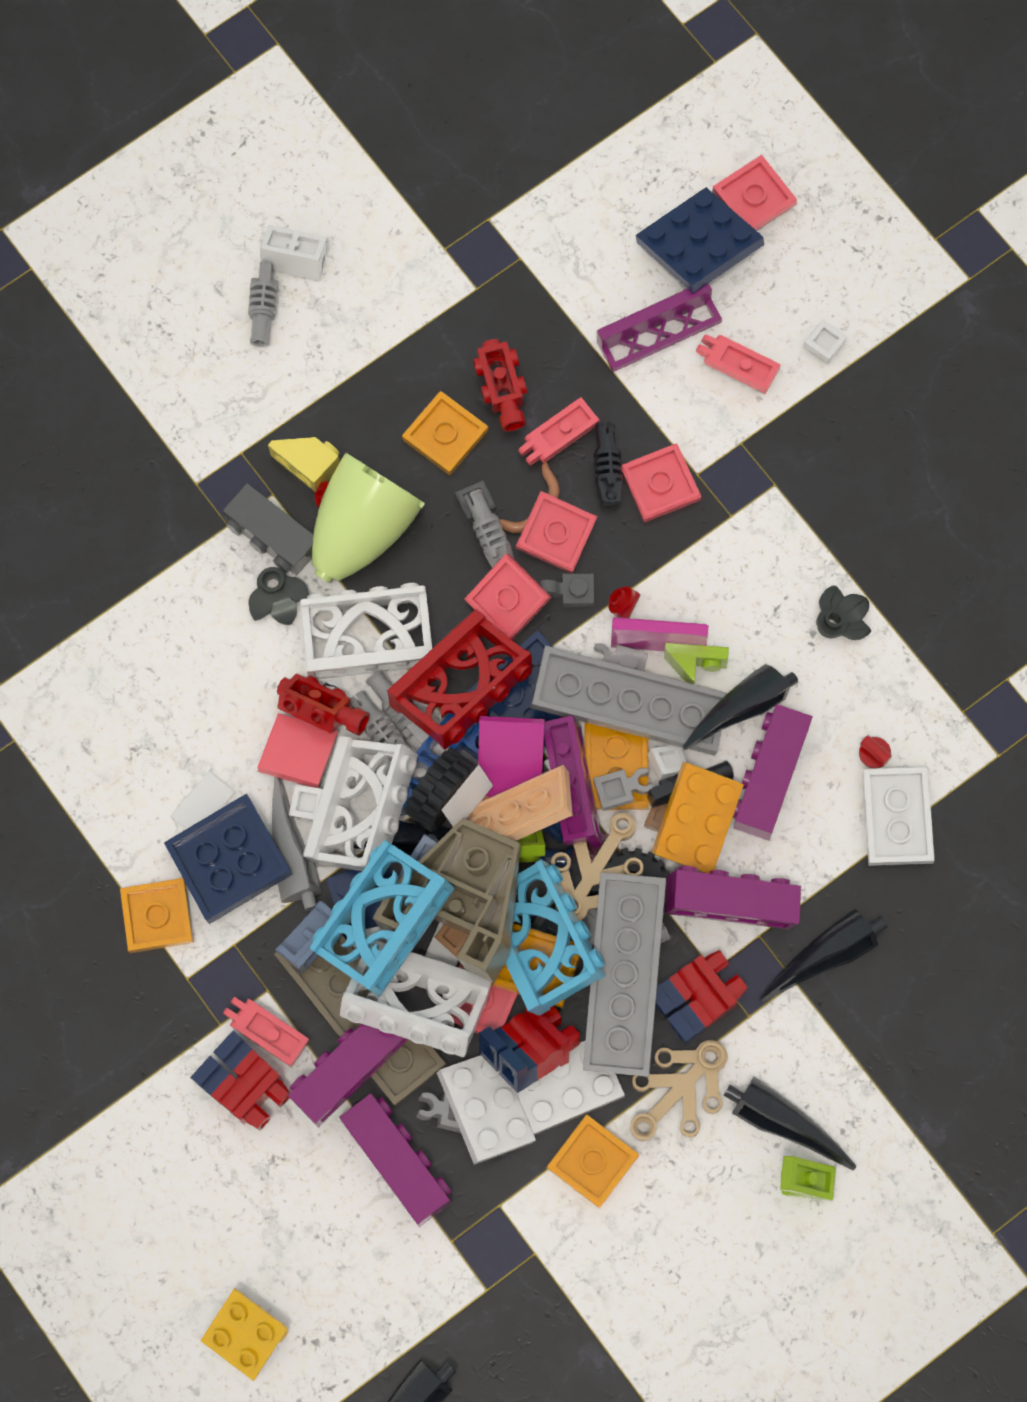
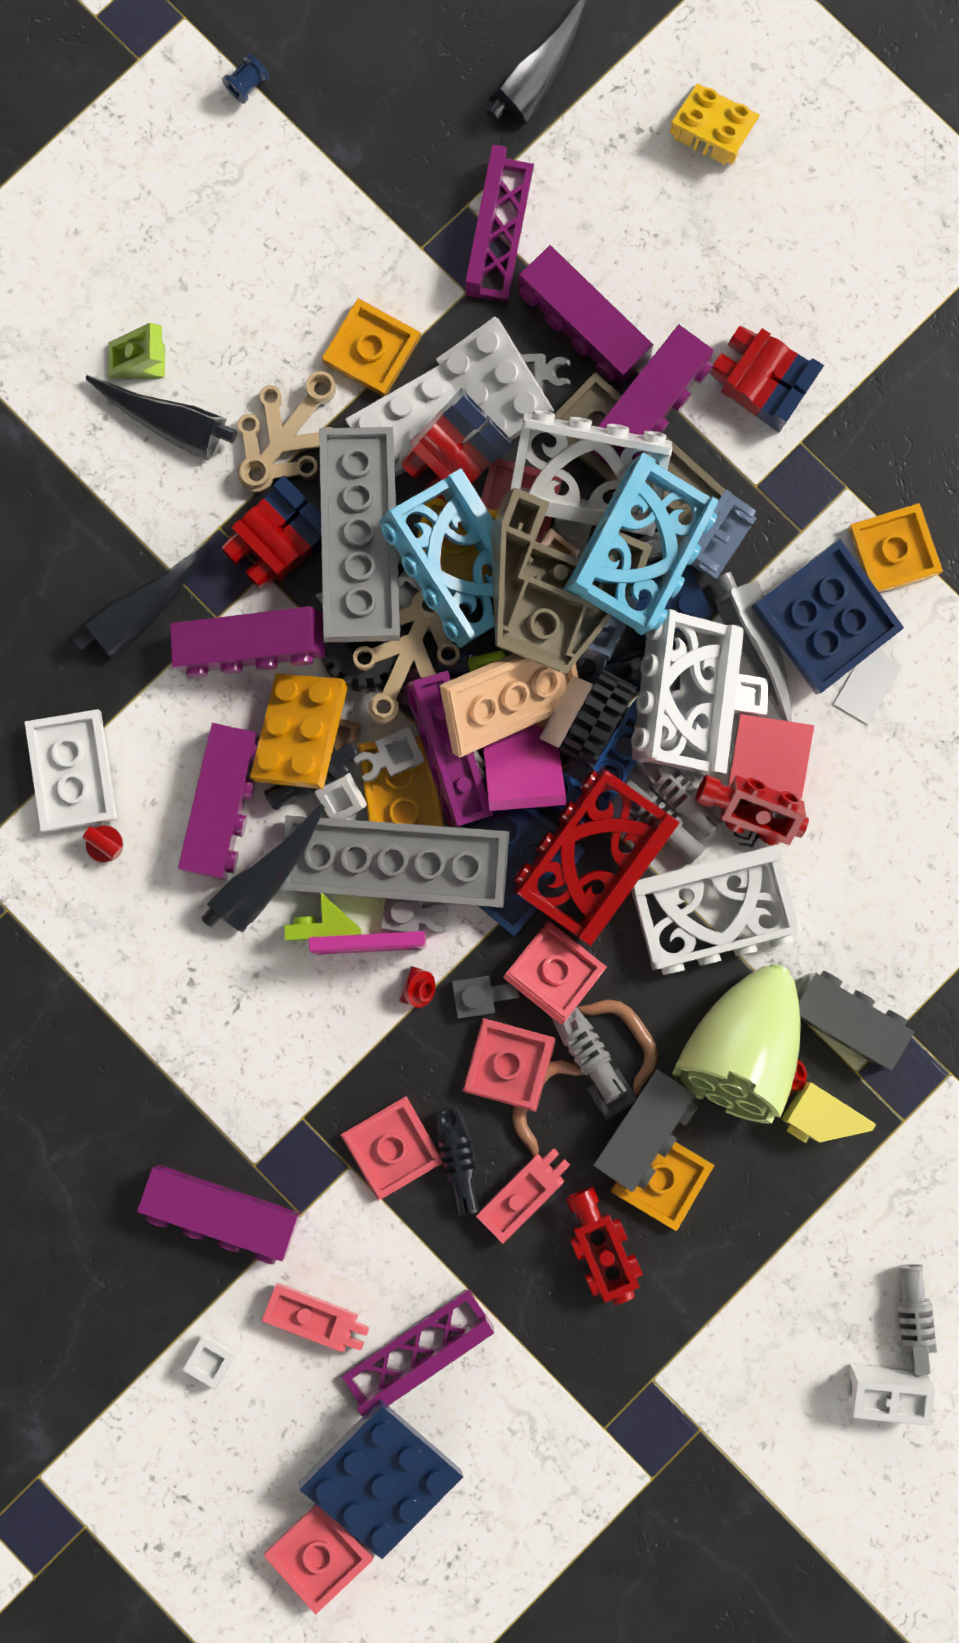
camera: 165 degrees right, 10 degrees up
coral hinge [223,997,310,1068] -> none
pearl dark grey plate [248,567,309,625] -> none
pearl dark grey plate [816,585,871,640] -> none
none -> magenta brick [137,1165,301,1264]
none -> magenta fence [466,144,534,303]
none -> nougat animal [577,999,658,1096]
none -> dark grey brick [594,1069,698,1192]

